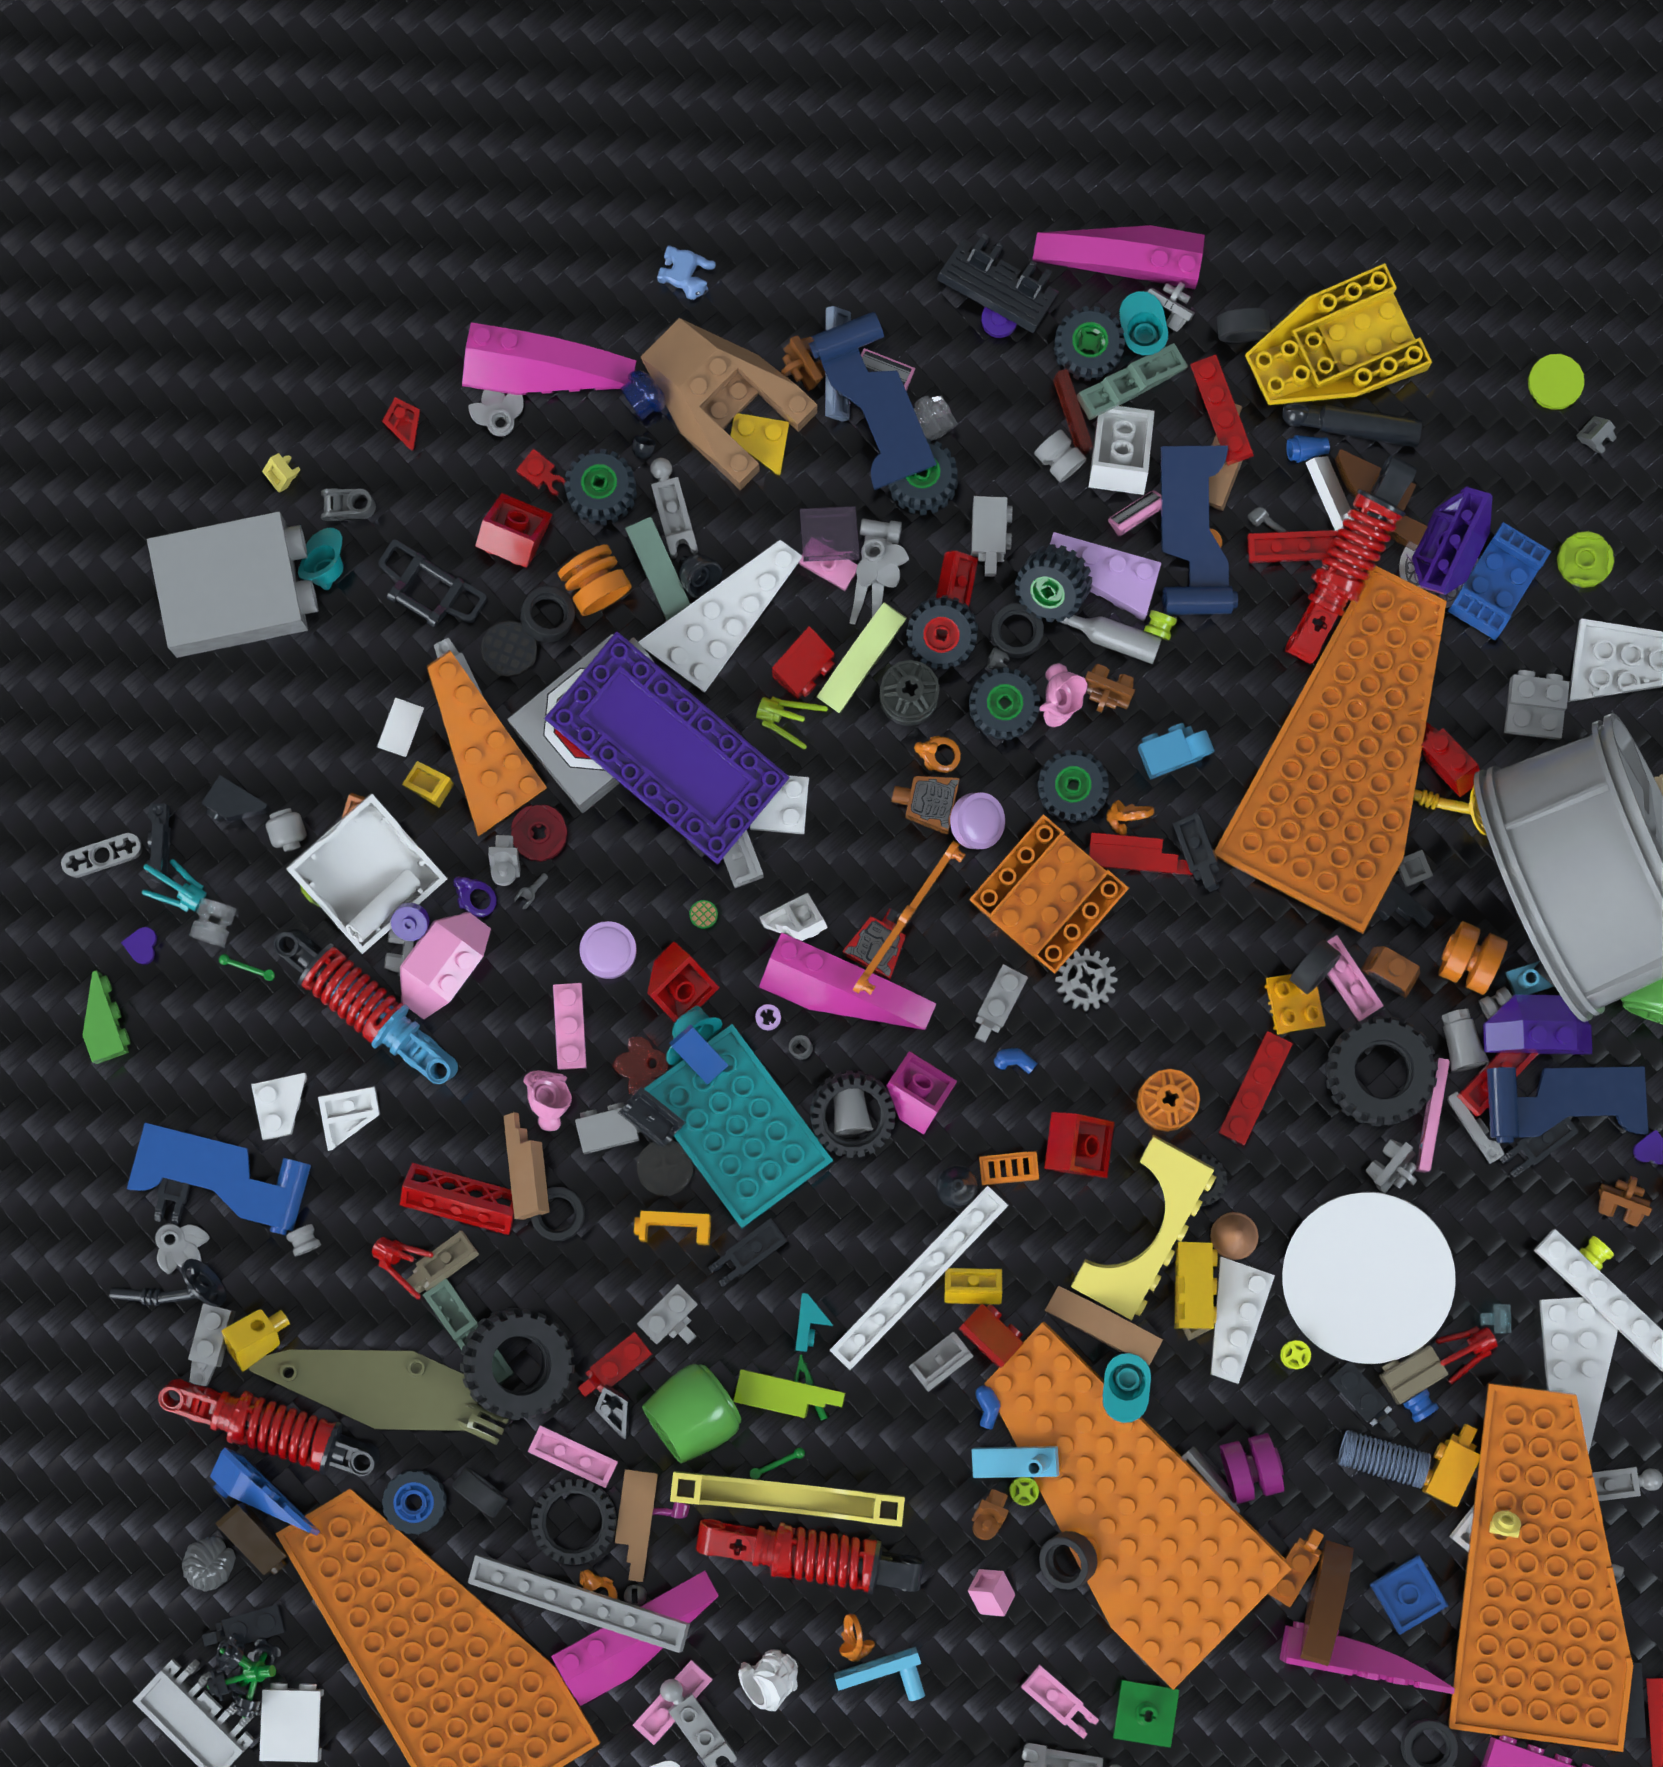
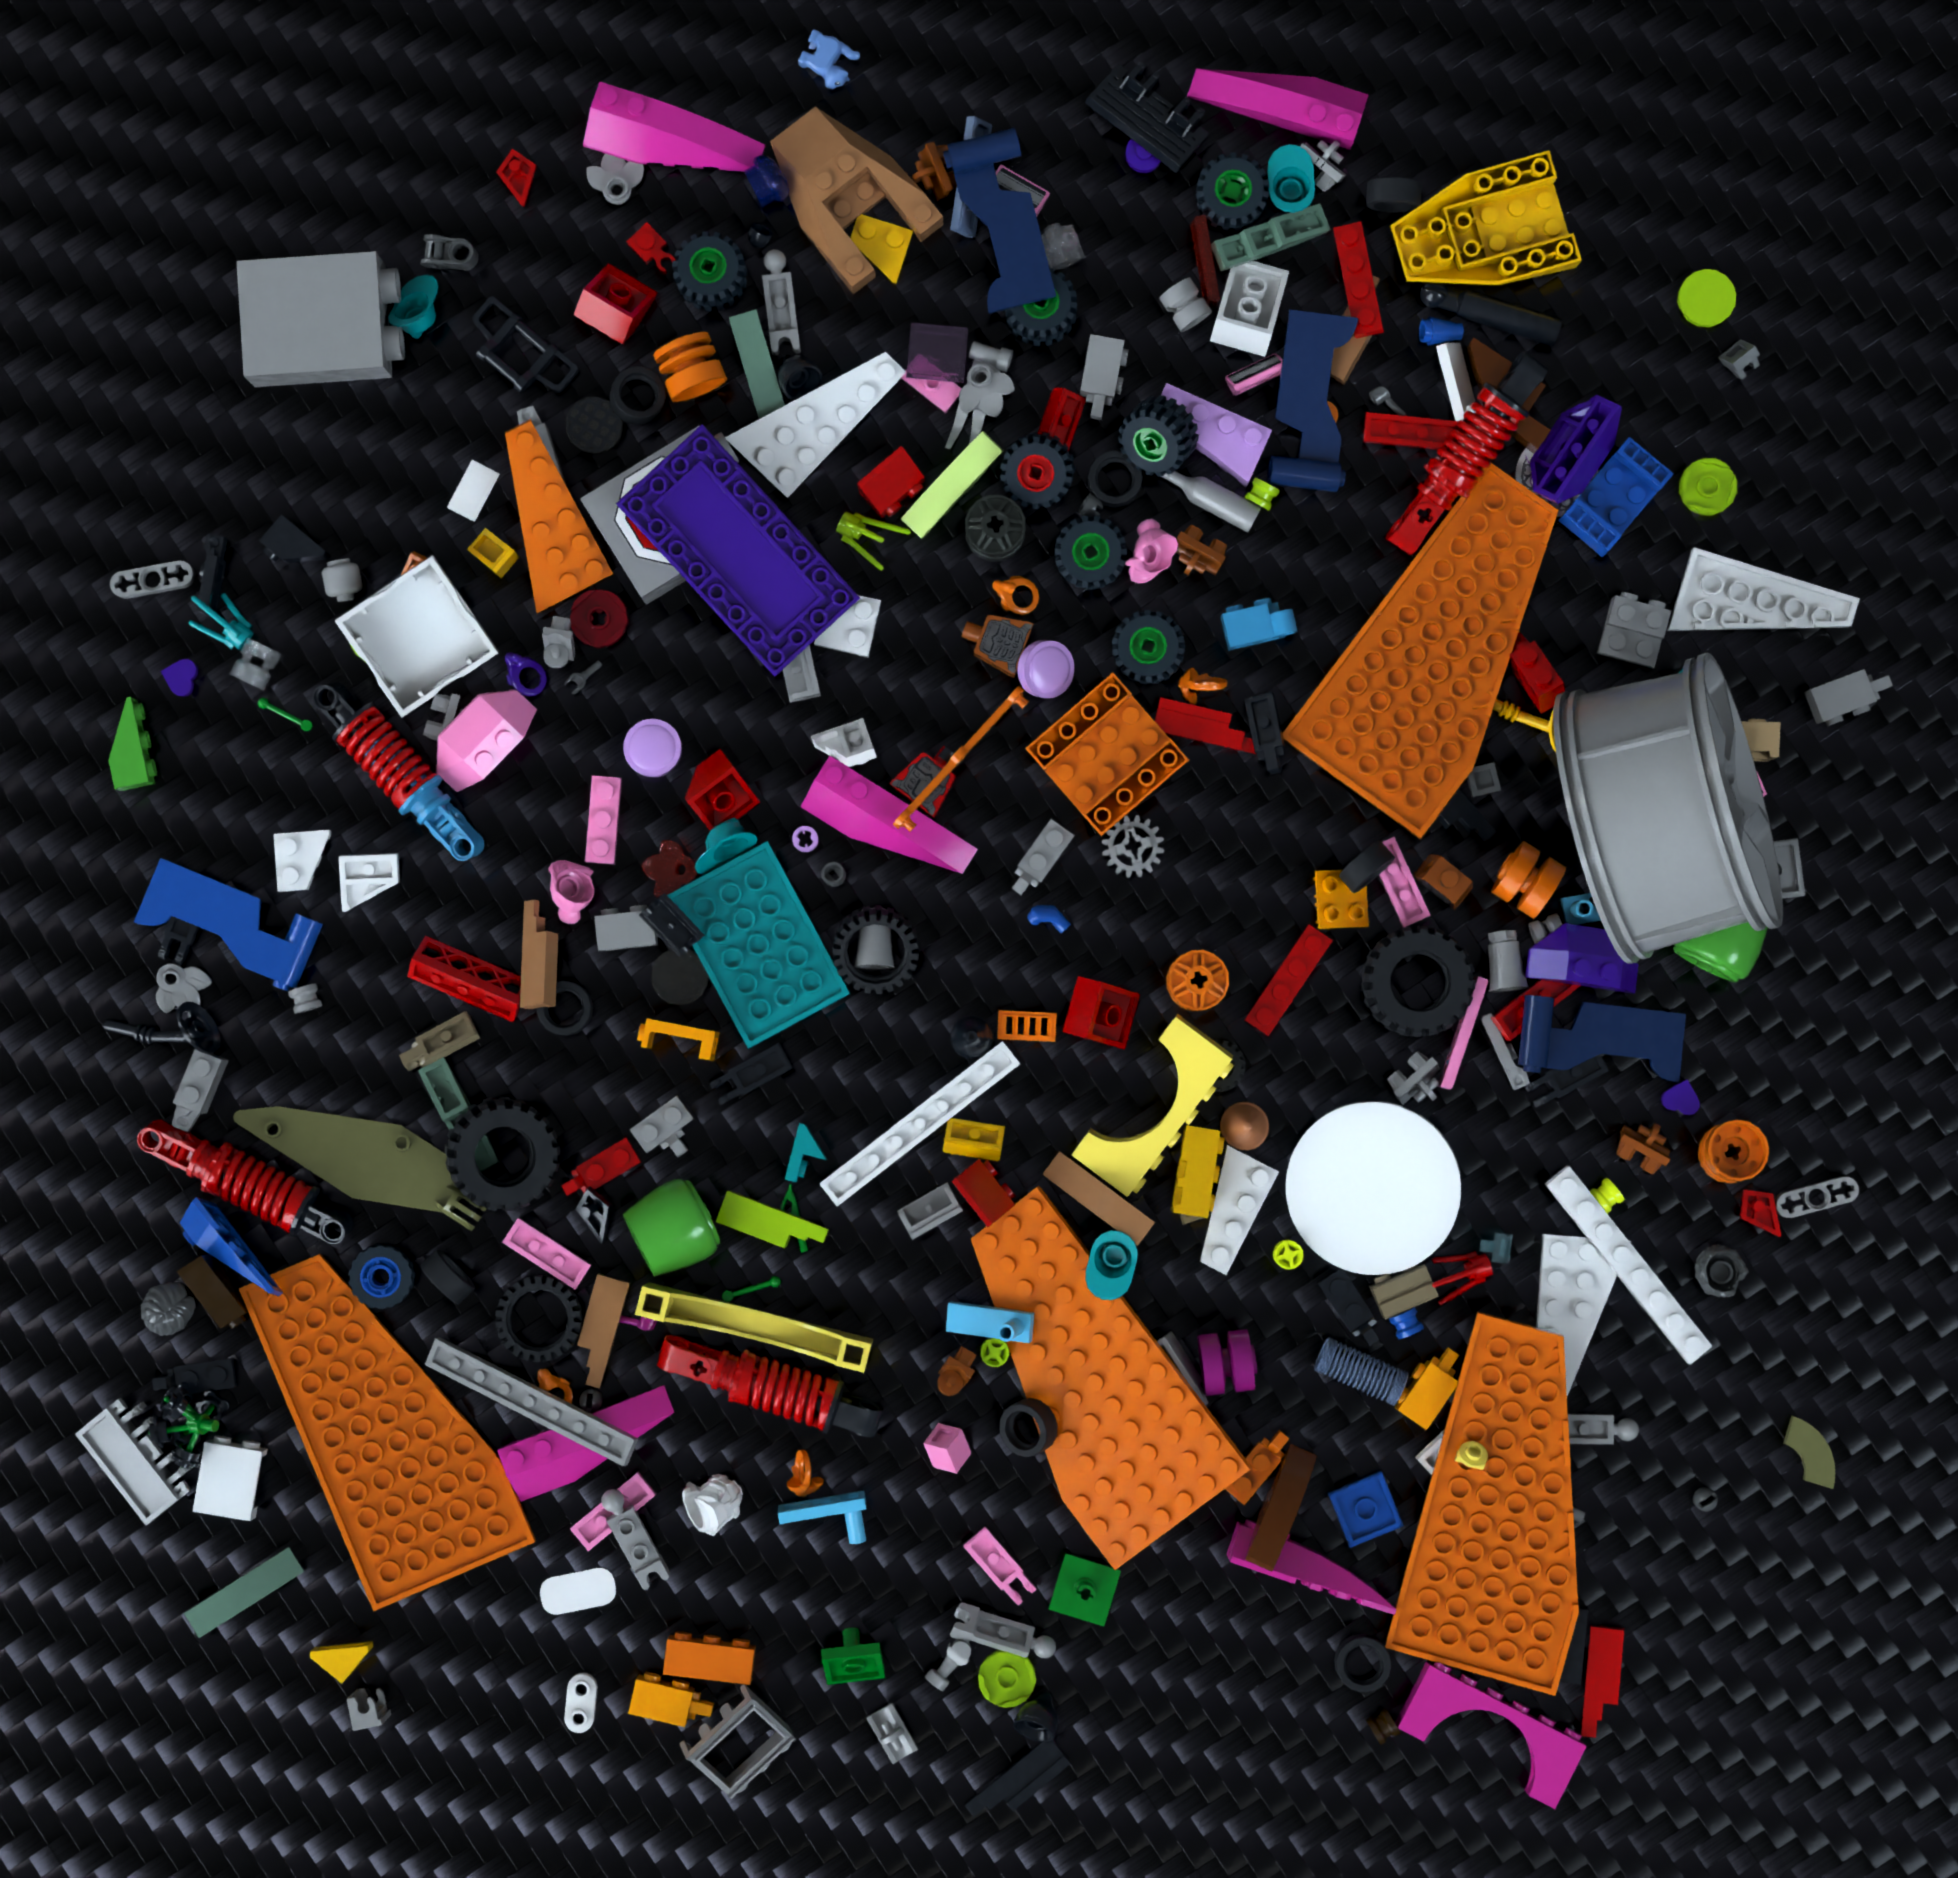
camera: 10 degrees right, 5 degrees up
yellow torso [221,1309,290,1372] -> none
light yellow tile [262,453,300,493] -> none
white piece [346,870,421,942] -> none
red plant [372,1237,434,1299] -> none
wheel [391,903,429,941] -> none
blue tile [670,1024,728,1084] -> none
tile [689,900,718,929] -> none
dark pink slope [887,1051,957,1134] -> none
blue arm [975,1385,1000,1429] -> none

